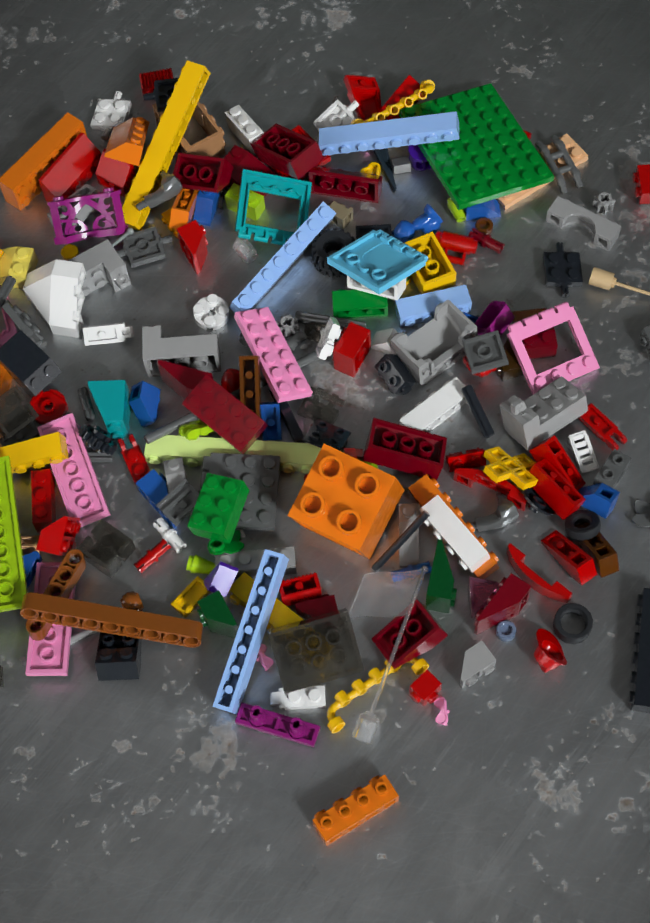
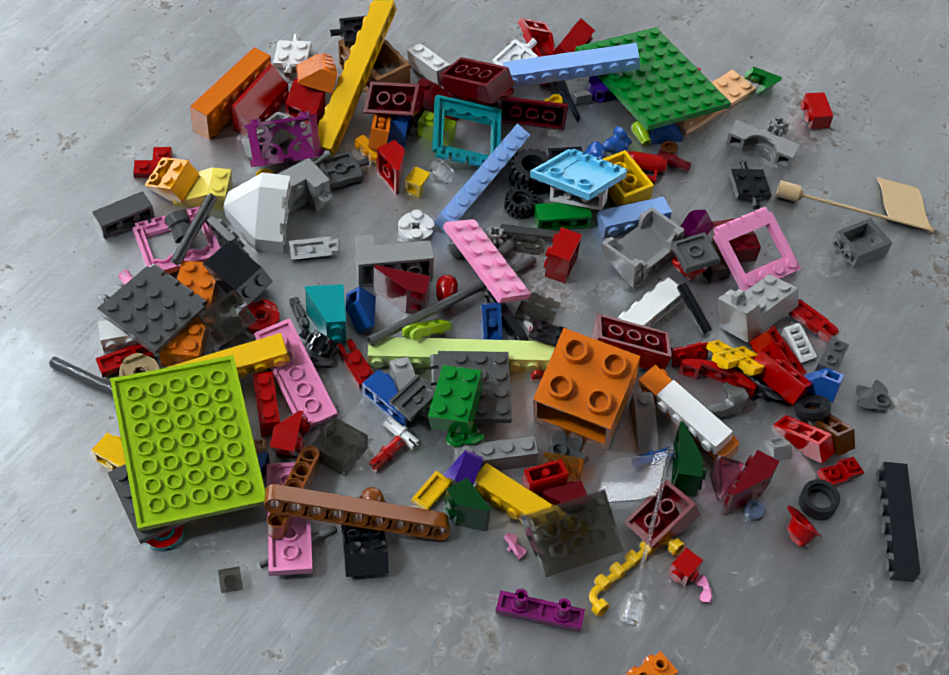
camera: 15 degrees left, 10 degrees down
dark grey animal [136,171,183,211] -> none
red brick [139,68,174,94] -> none
dark red brick [182,374,268,454] -> none
lime cone [186,554,215,574] -> none
light blue brick [213,549,289,715] -> none
reddish brown brick [239,356,261,418] -> none
white hinge [270,685,326,710] -> none
white plate [315,316,342,360] -> none
dark tan brick [328,201,353,230] -> none
yellow bar [350,80,435,125] -> none
white slope [371,328,400,358] -> none
black bar [371,510,430,572] -> none
black brick [374,354,416,395] -> none
light grey slope [460,640,496,688] -> none
red slope [506,543,573,603] -> none
dark grey piece [535,135,584,194] -> none
none -> yellow panel [404,166,430,198]
none -> black tyre [504,186,537,219]
none -> clear orange slope [542,452,584,481]
none -> dark grey plate [548,430,586,464]
none -> green slope [744,66,782,95]
none -> light grey slope [765,436,792,461]
none -> red slope [817,457,864,487]

